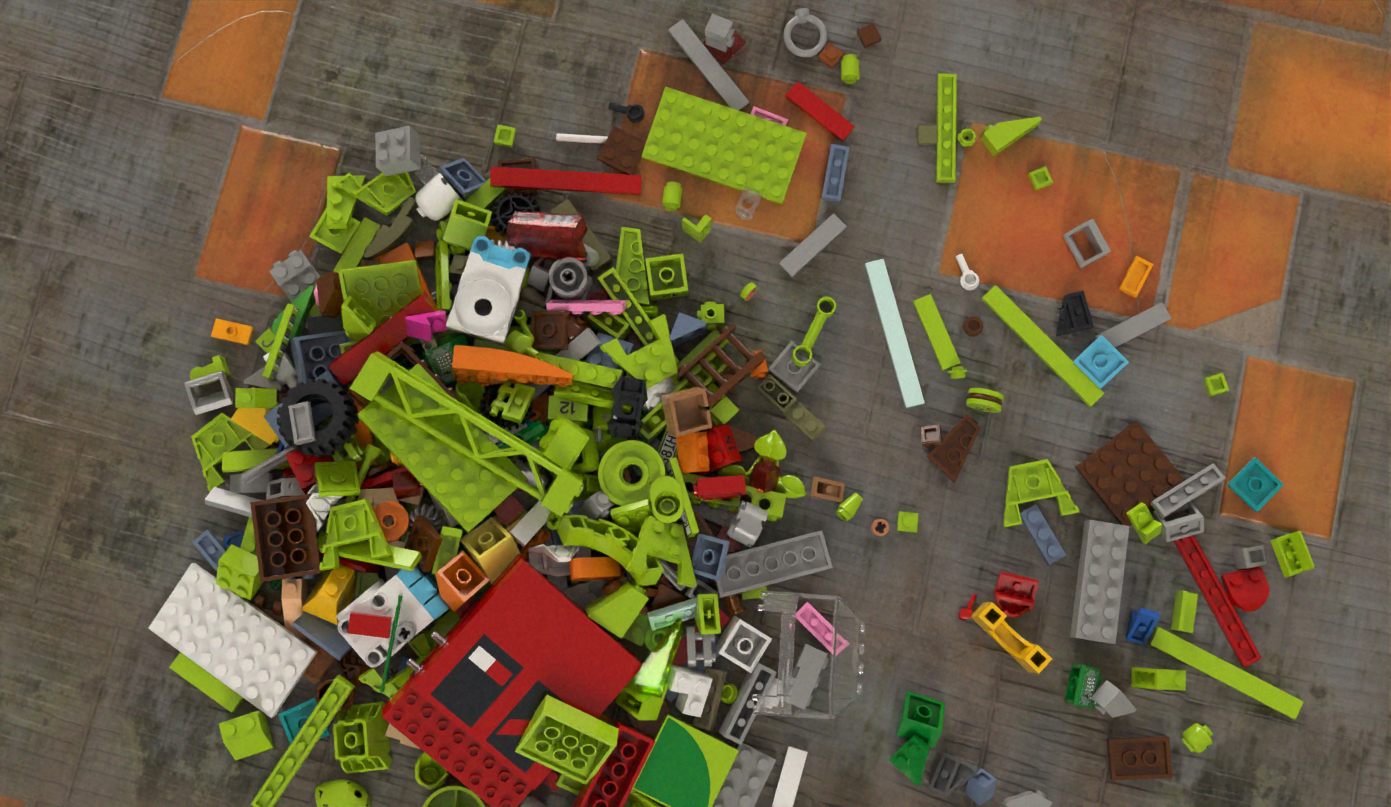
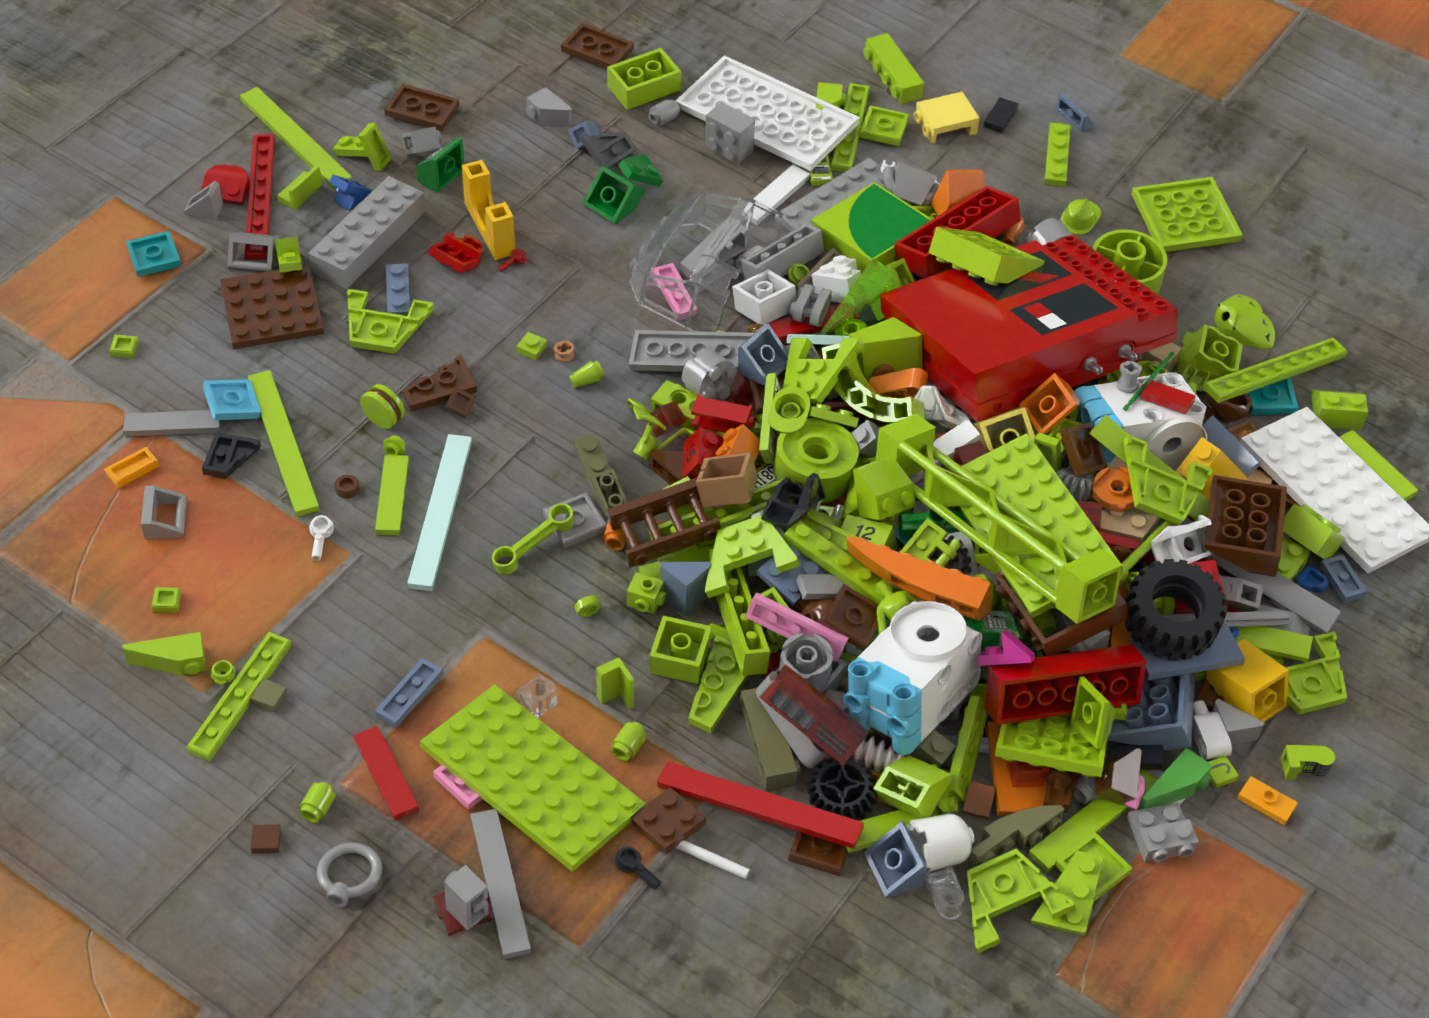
camera: 165 degrees left, 30 degrees down
light grey tile [184,371,234,415] -> none
lime slope [235,388,277,408] -> none
lime tile [262,304,300,381] -> none
light grey tile [288,401,316,445] -> none
lime tile [315,461,361,497] -> none
light grey brick [375,125,421,176] -> none
lime plate [494,125,517,148] -> none
lime slope [694,594,721,635] -> none
light grey tile [779,213,847,278] -> none
medium nougat slope [811,477,845,503] -> none
dark orange plate [818,42,844,69] -> none
light grey plate [1150,463,1226,519] -> none
lime head [1181,723,1213,753] -> none
lime bracket [1270,531,1315,578] -> none

